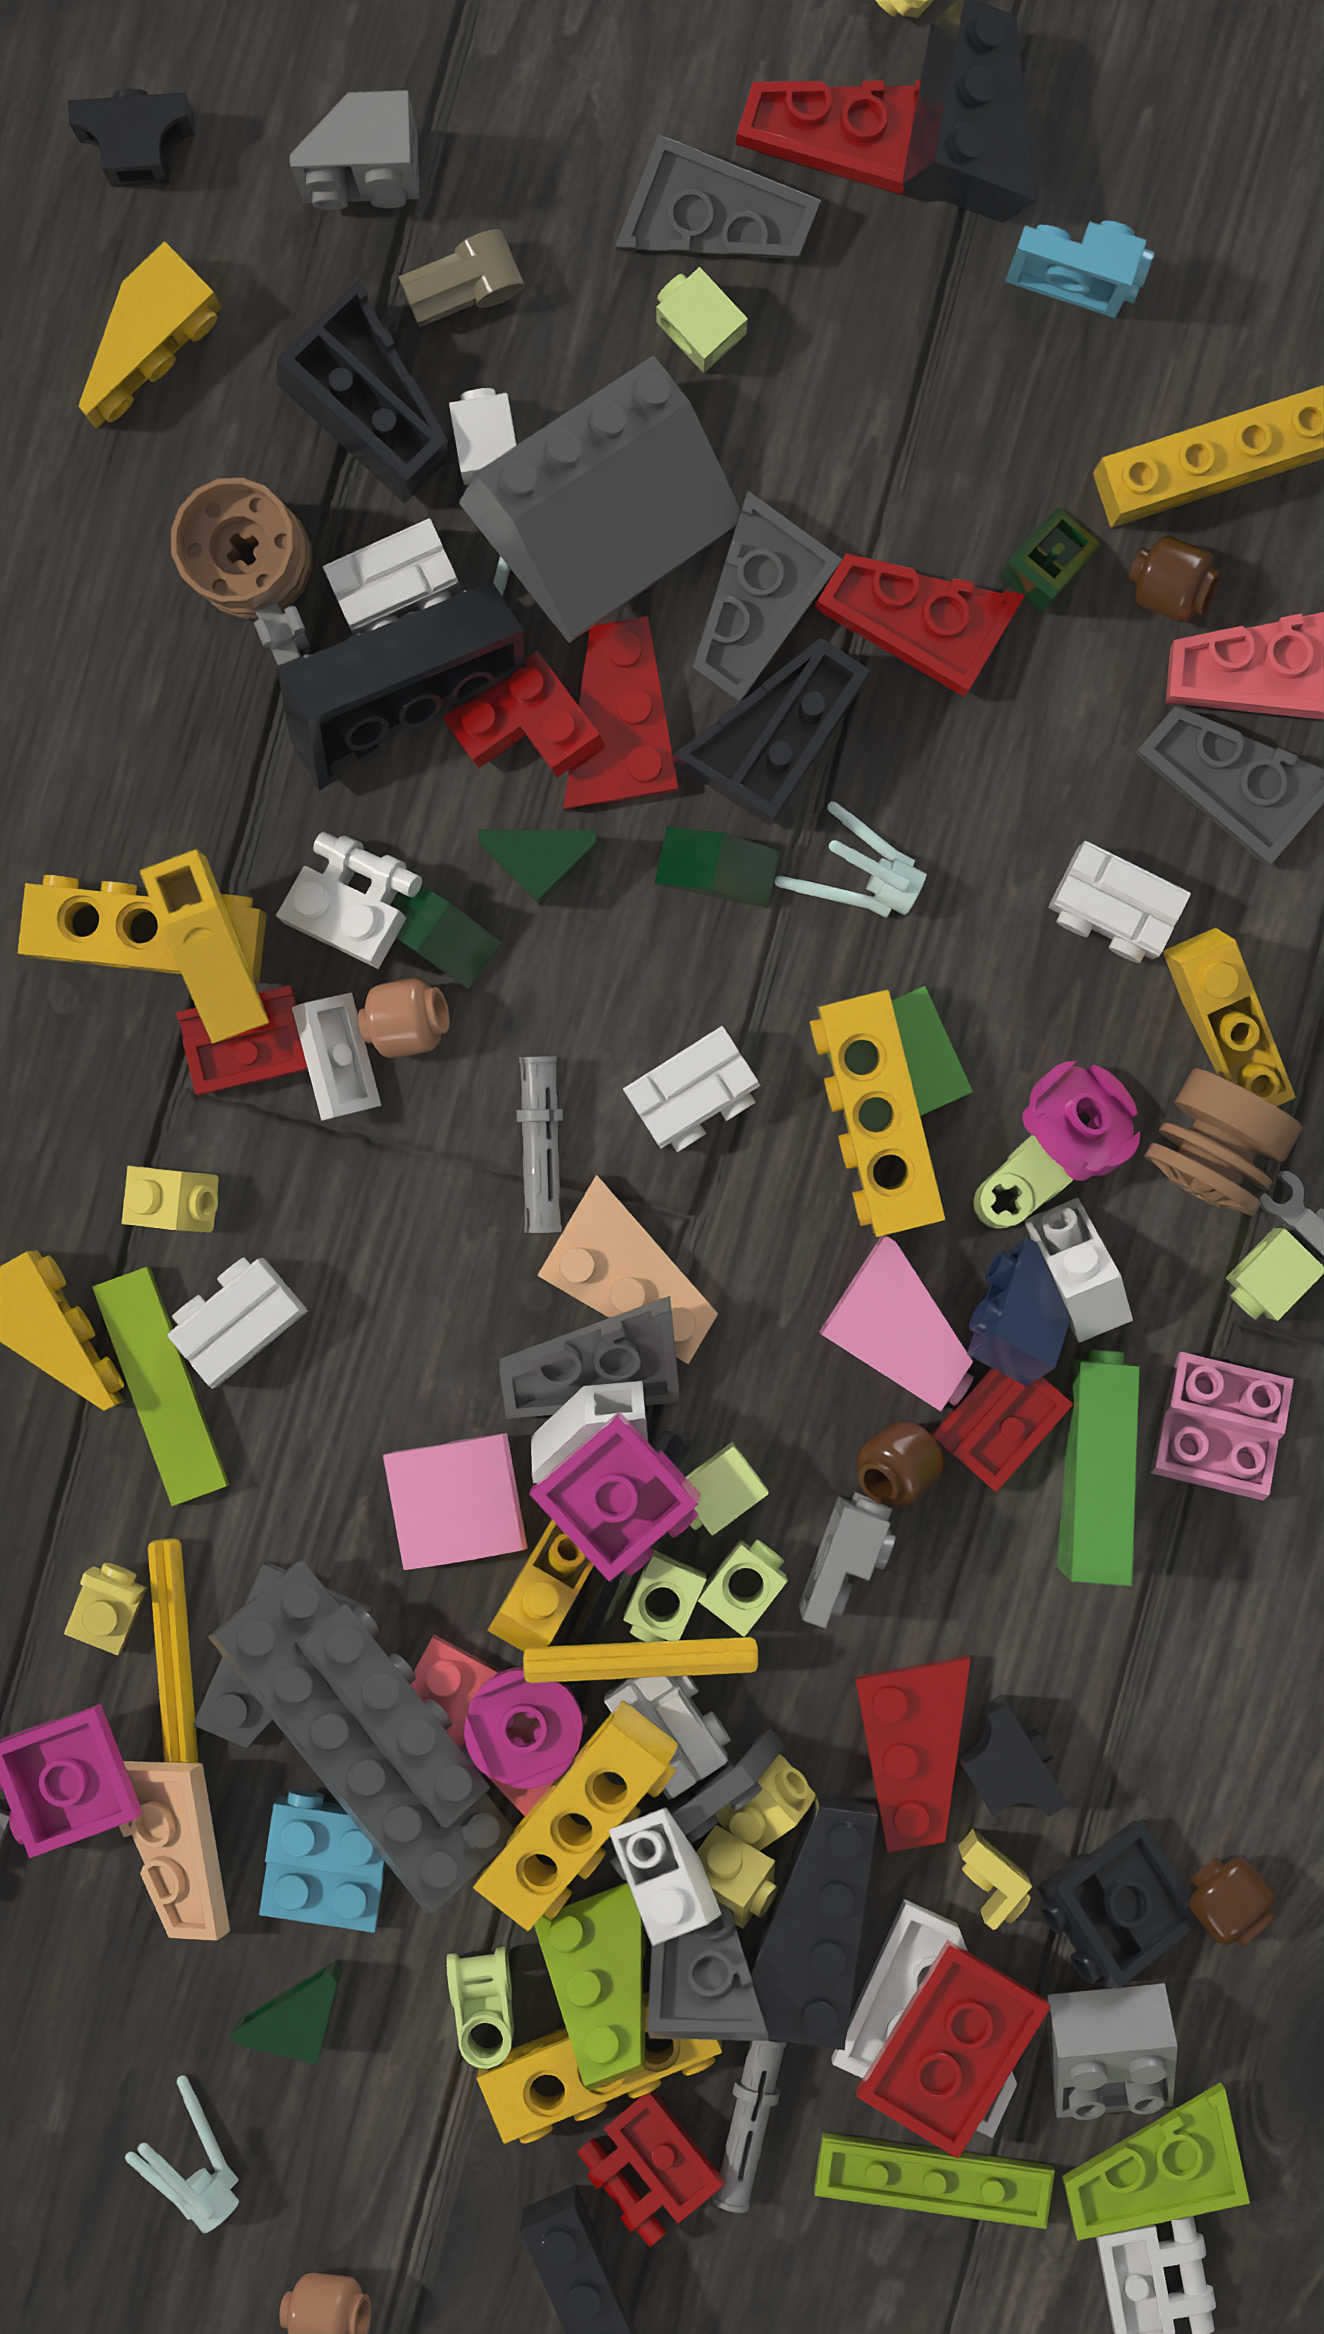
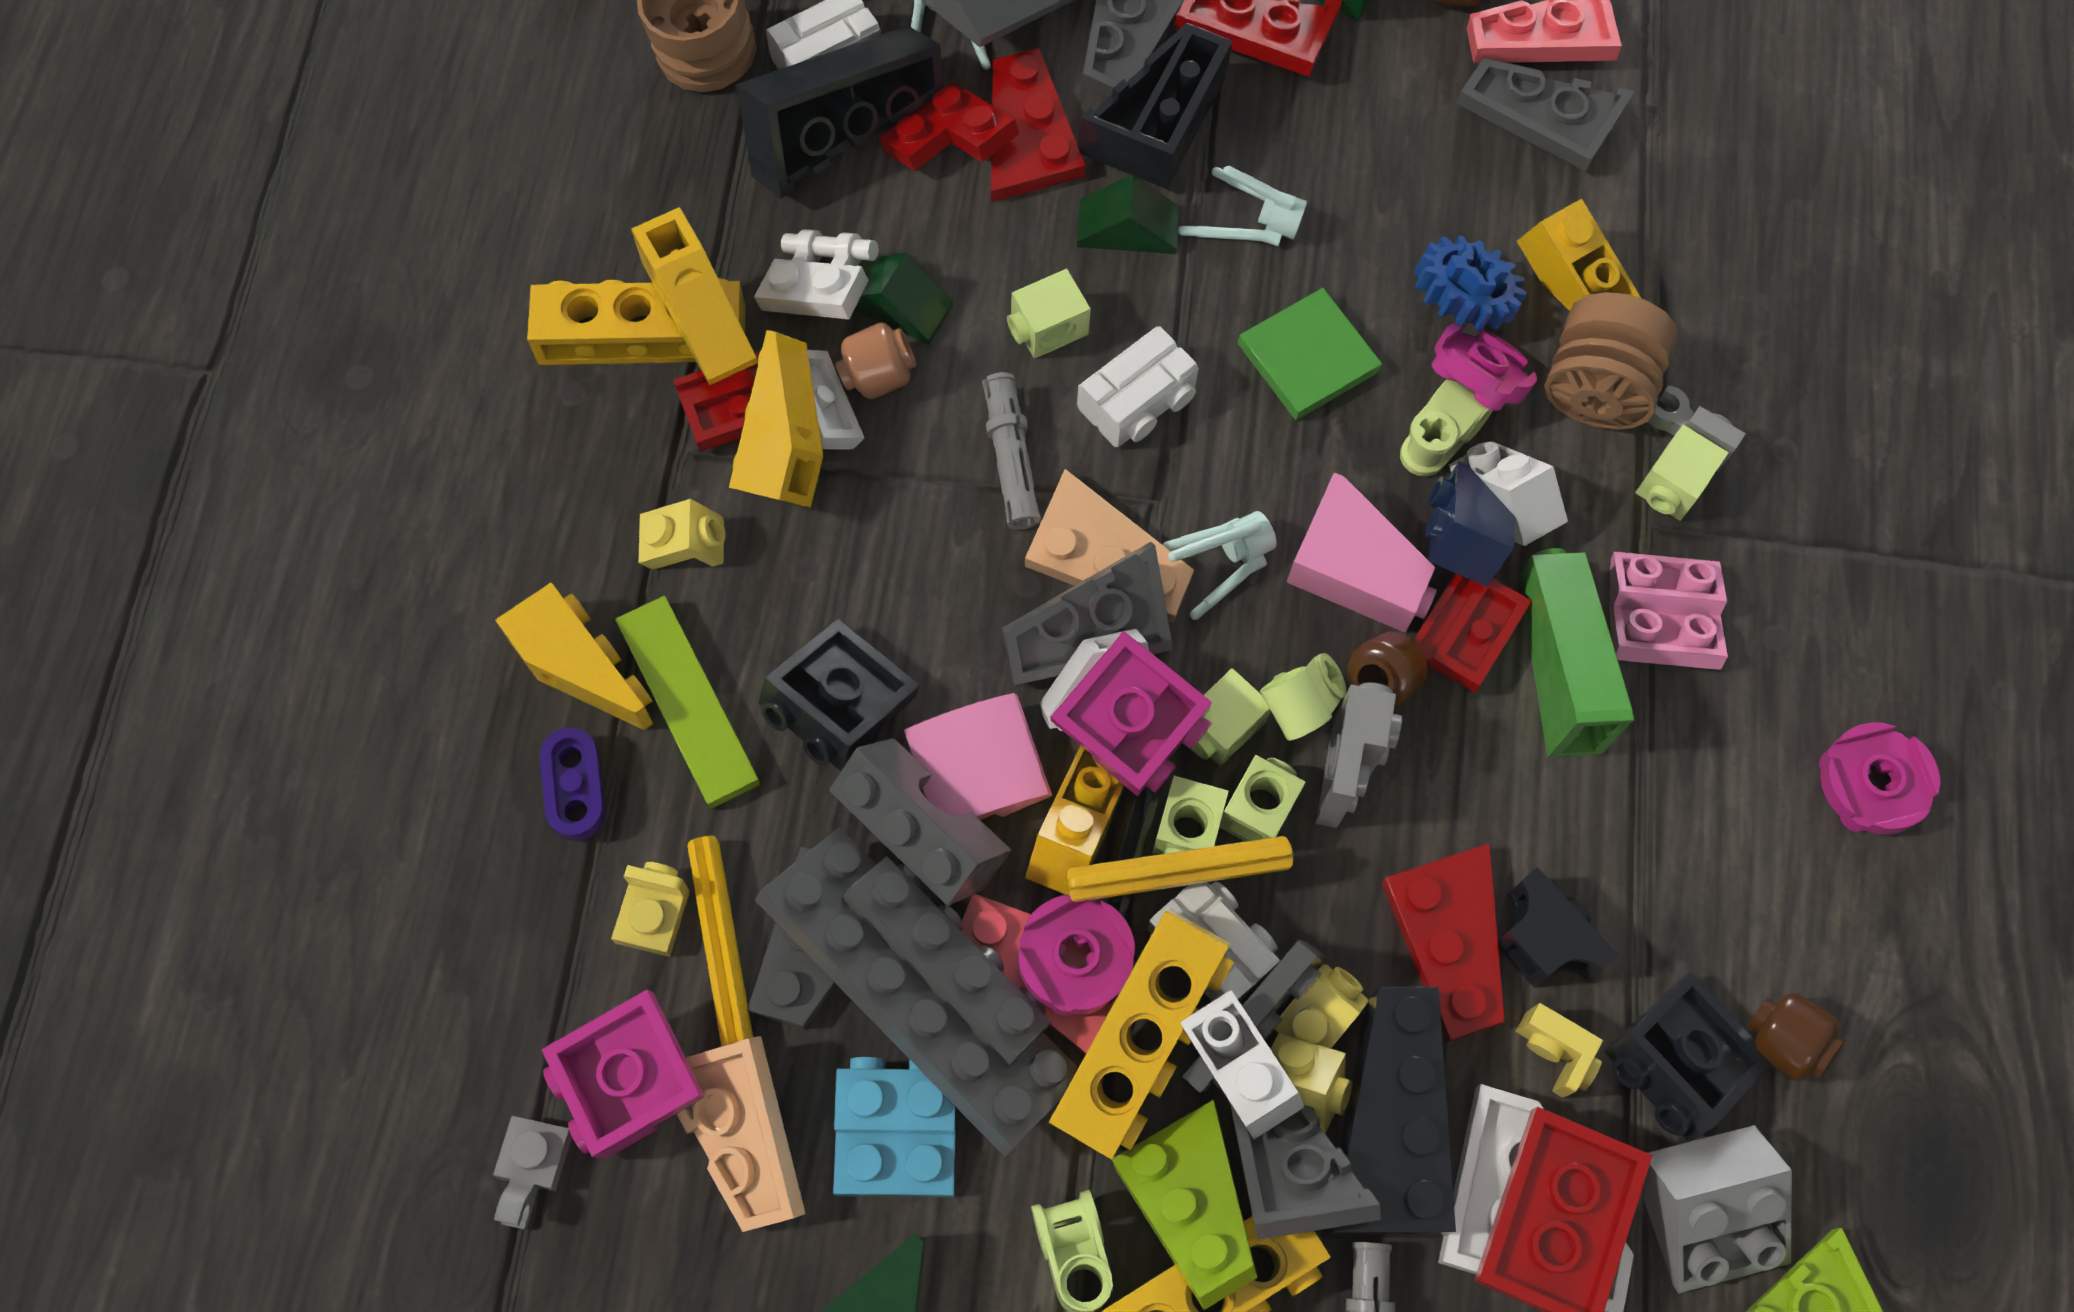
camera: 10 degrees left, 20 degrees down
white brick [167,1257,308,1389] -> none
light grey plate [254,603,310,668] -> none
dark green slope [478,830,598,906] -> none
yellow brick [810,990,945,1237] -> none
white brick [1048,841,1191,963] -> none
none -> dark purple plate [540,727,606,841]
none -> yellow slope [729,330,823,508]
none -> black plate [758,619,920,771]
none -> dark grey arch [829,738,1011,906]
none -> yellowish green brick [1007,269,1091,359]
none -> light aqua plant [1163,511,1277,620]
none -> yellowish green piece [1260,653,1347,741]
none -> blue gear [1414,236,1527,331]

